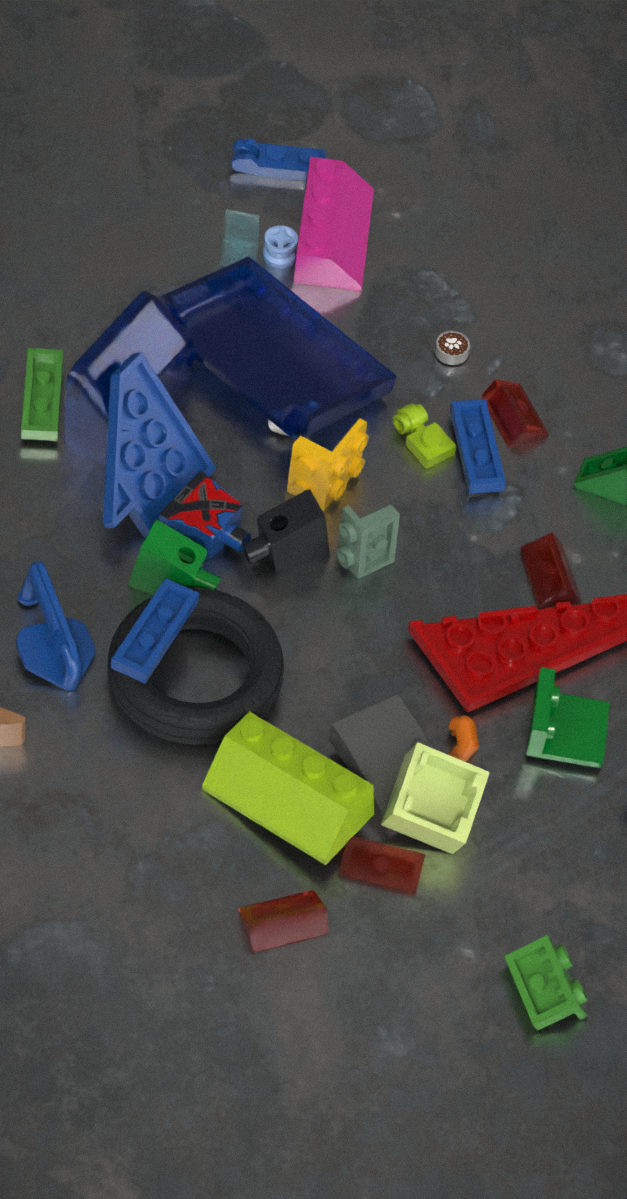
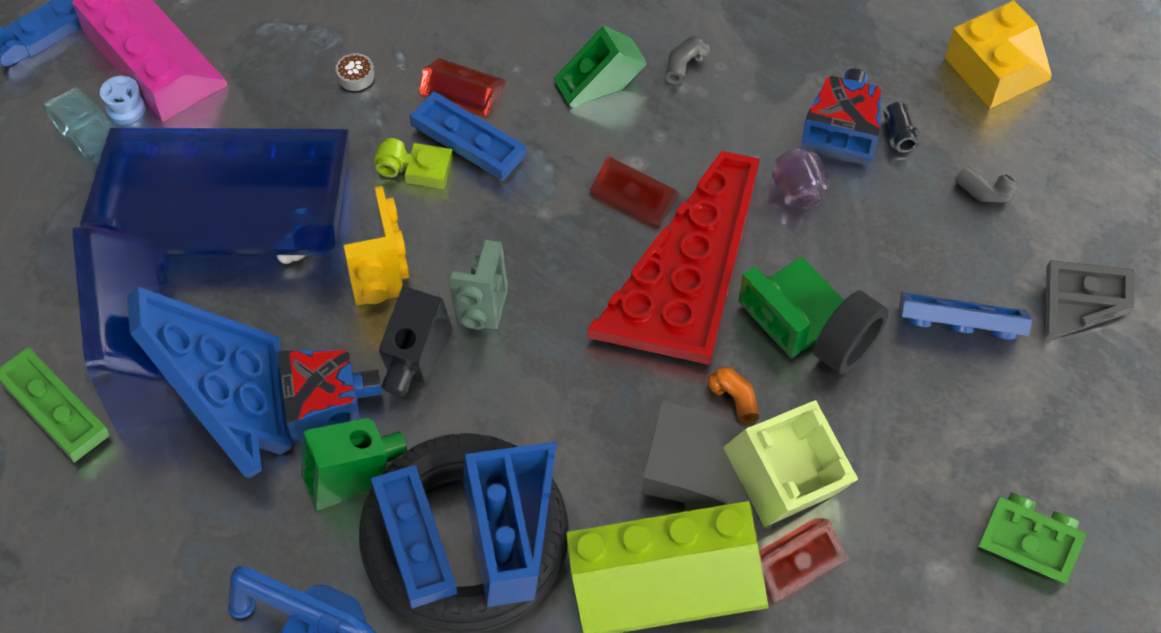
camera: 40 degrees left, 5 degrees up
none -> blue wedge [463,442,557,607]
none -> black tyre [814,290,889,374]

